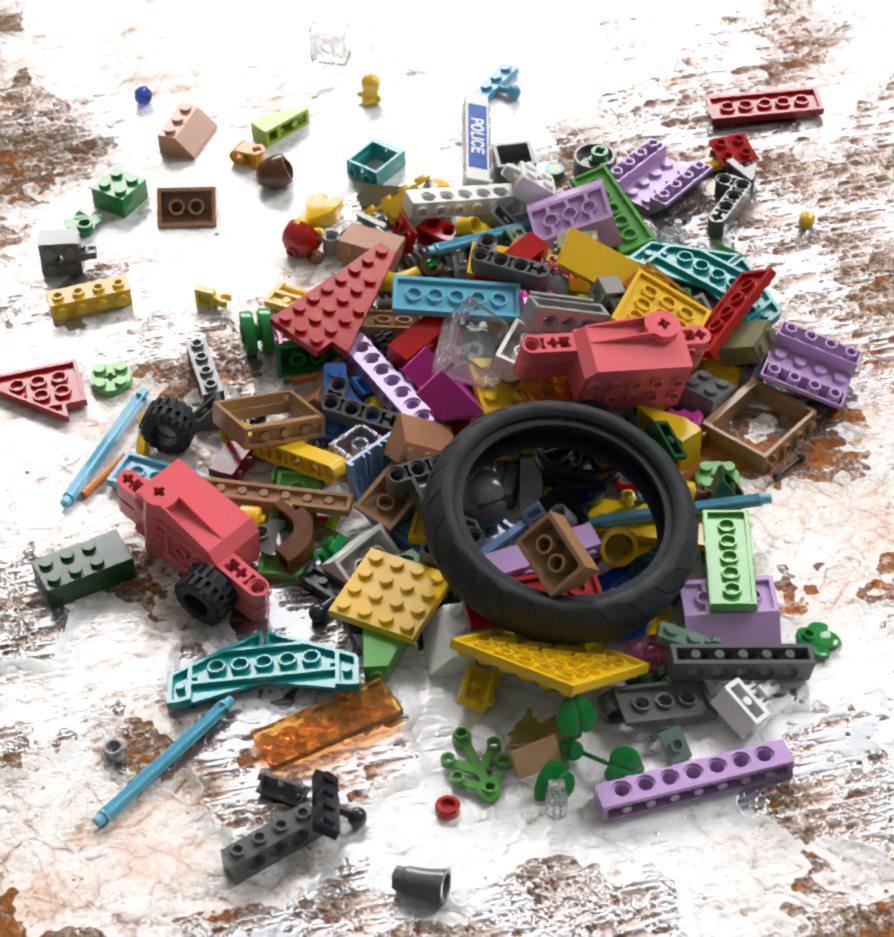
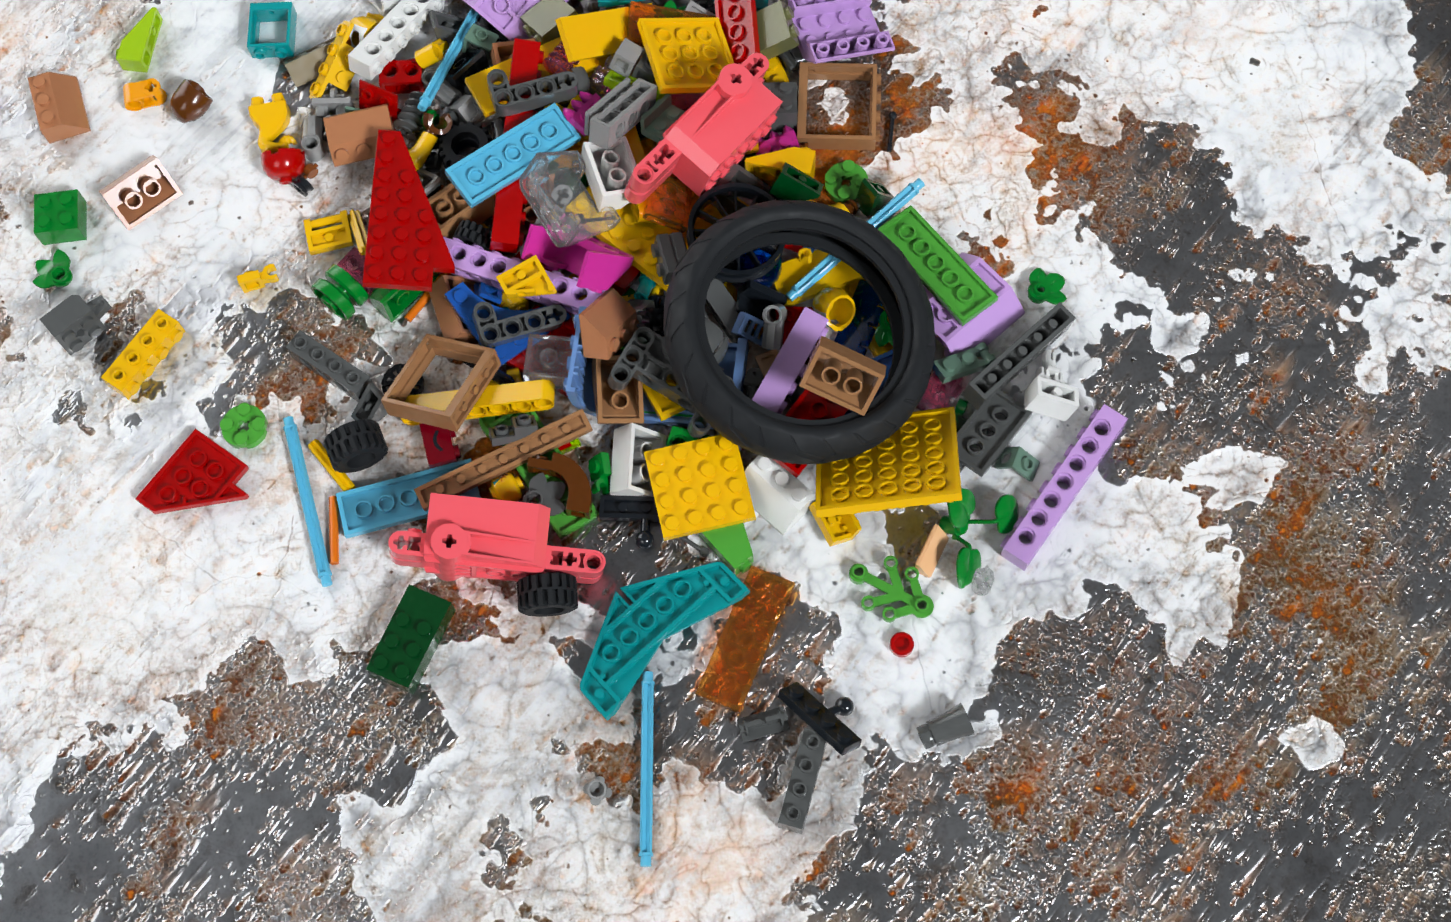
camera: 35 degrees left, 25 degrees up
none -> black bush [292,175,314,197]
none -> dark grey slope [488,414,538,446]
none -> yellow wing [496,255,557,298]

